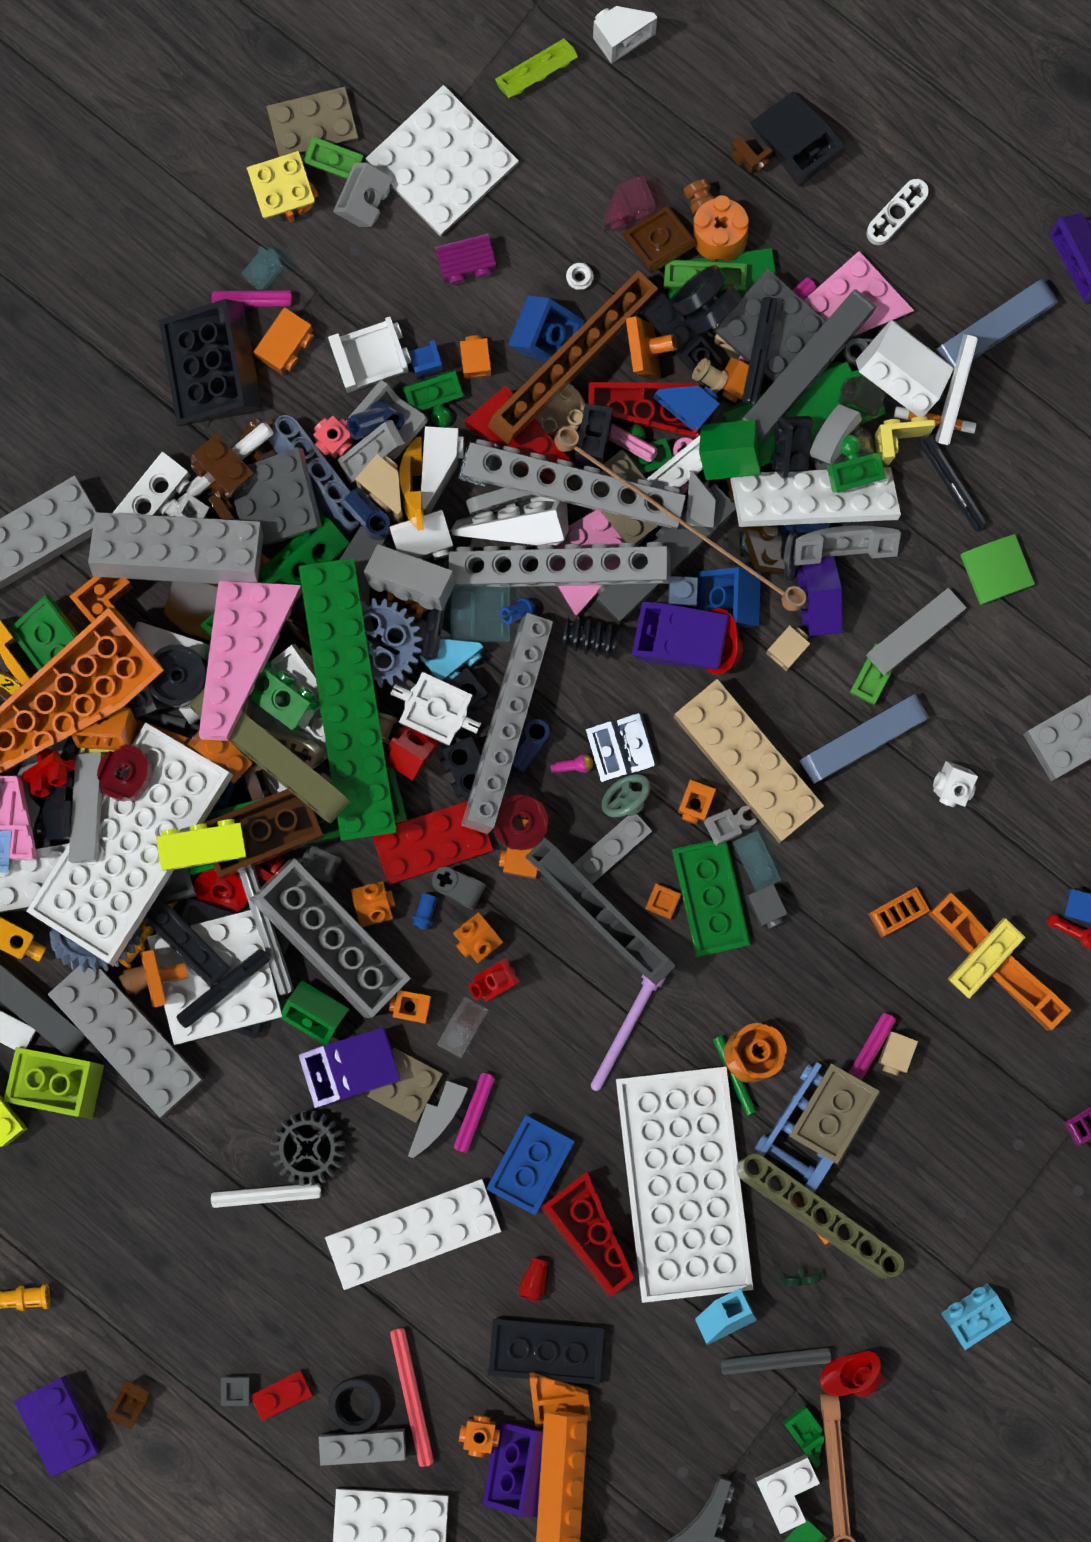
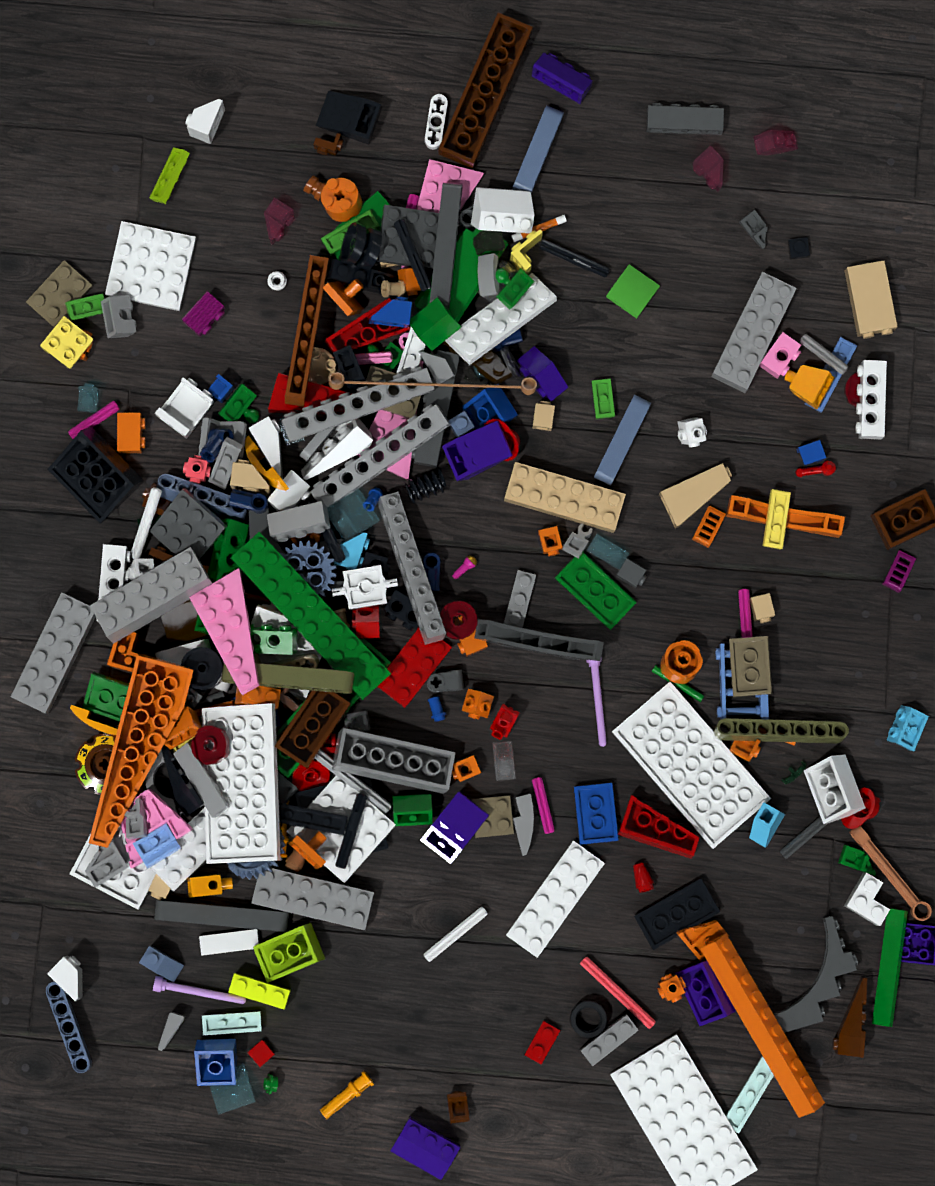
camera: 40 degrees left, 0 degrees up
red hips [22,748,75,798] -> none
neon yellow brick [156,819,247,871] -> none
reddish brown bracket [191,433,254,501] -> none
dark grey plate [221,1377,250,1406] -> none
dark grey gear [270,1111,346,1186] -> none
orange brick [351,881,395,927] -> none
orange brick [460,335,491,379] -> none
blue slope [508,295,585,363] -> none
slope [586,713,658,782] -> none
sand green piece [601,774,650,817] -> none
reddish brown tile [622,205,697,273] -> none
orange tile [645,884,681,920] -> none
black bracket [771,416,813,478] -> none
light grey slope [793,526,901,565] -> none
light grey tile [866,588,966,676] -> none
white tile [935,334,978,445] -> none
none -> reddish brown brick [438,13,533,169]
none -> tan slope [659,463,732,528]
none -> orange bracket [730,739,761,762]
none -> white slope [804,754,865,824]

